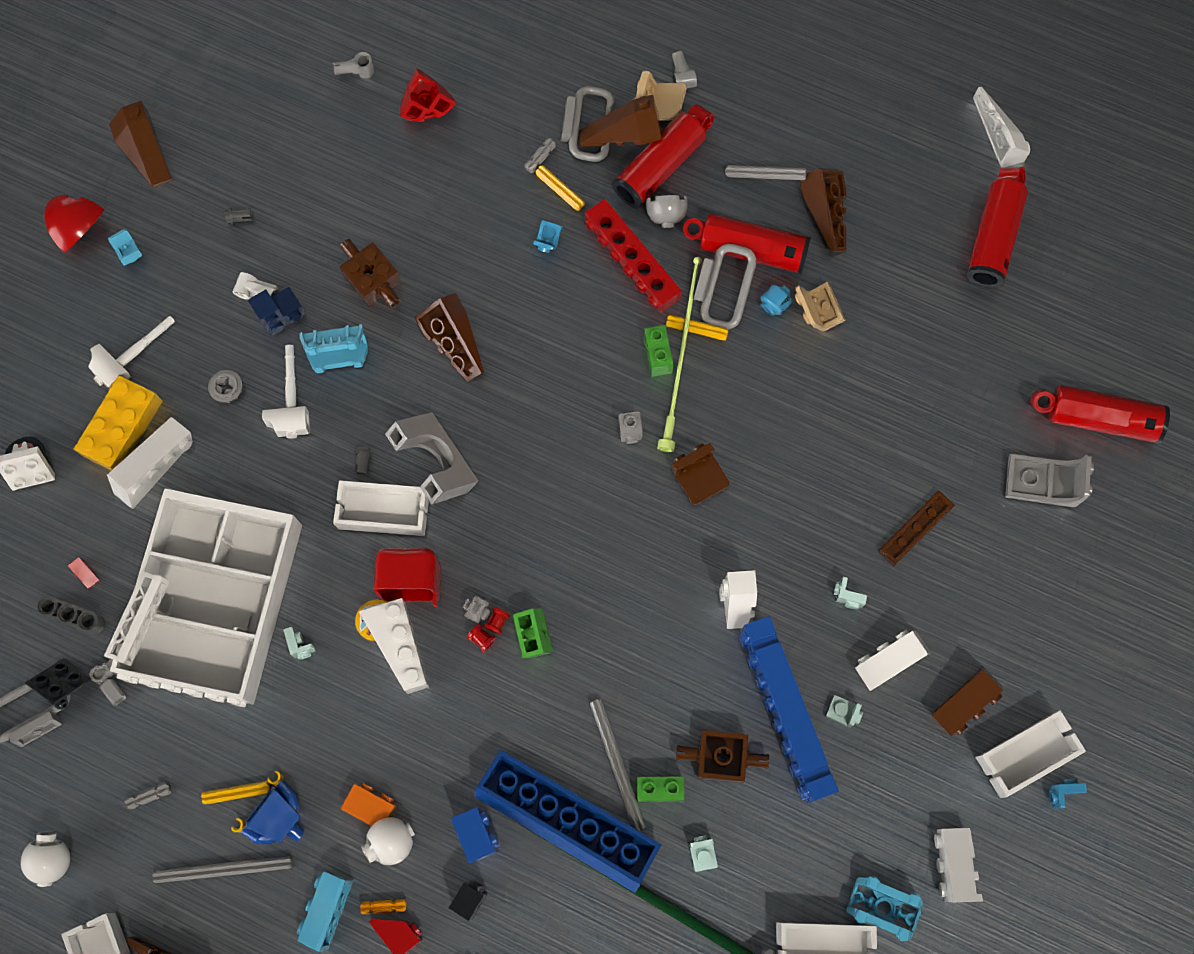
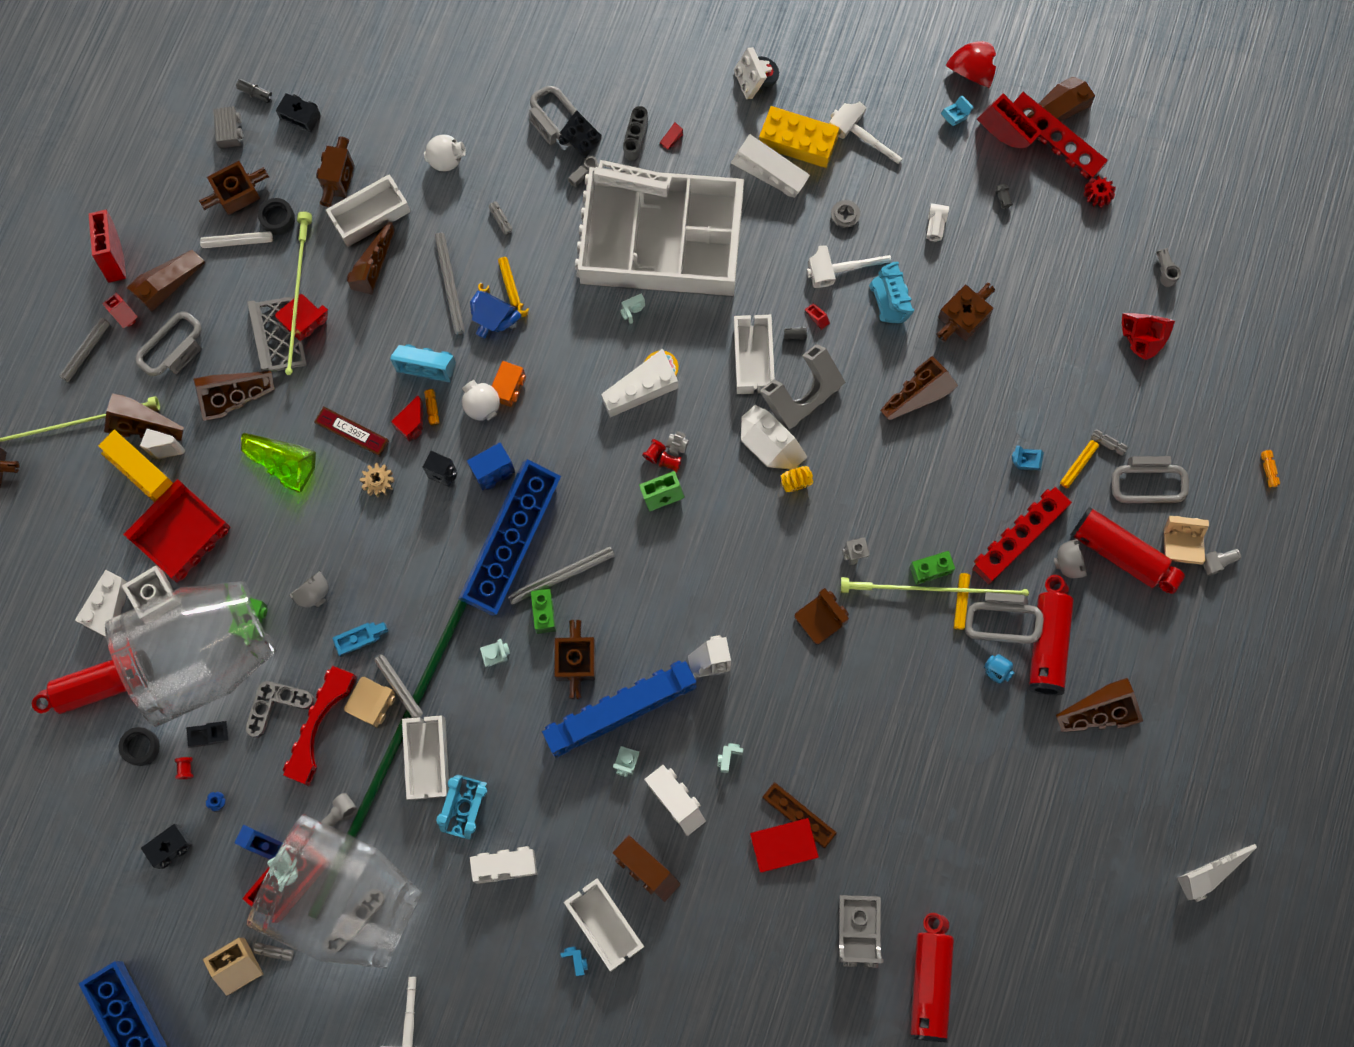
camera: 85 degrees right, 0 degrees up
dark blue brick [248,287,306,335] -> none
red piece [374,548,441,608] -> none
reddish brown wedge [579,95,662,147] -> none
light grey axle [726,165,807,180] -> none
tan bracket [795,282,846,332] -> none
red piece [966,167,1028,288] -> none
none -> white wedge [741,405,807,470]
none -> red tile [750,818,819,873]
none -> yellow gear [781,466,813,492]
none -> red piece [804,303,830,330]
none -> red brick [977,93,1042,148]
none -> red brick [1014,92,1108,179]
none -> red gear [1084,175,1116,208]
none -> light orange axle [1261,450,1280,487]

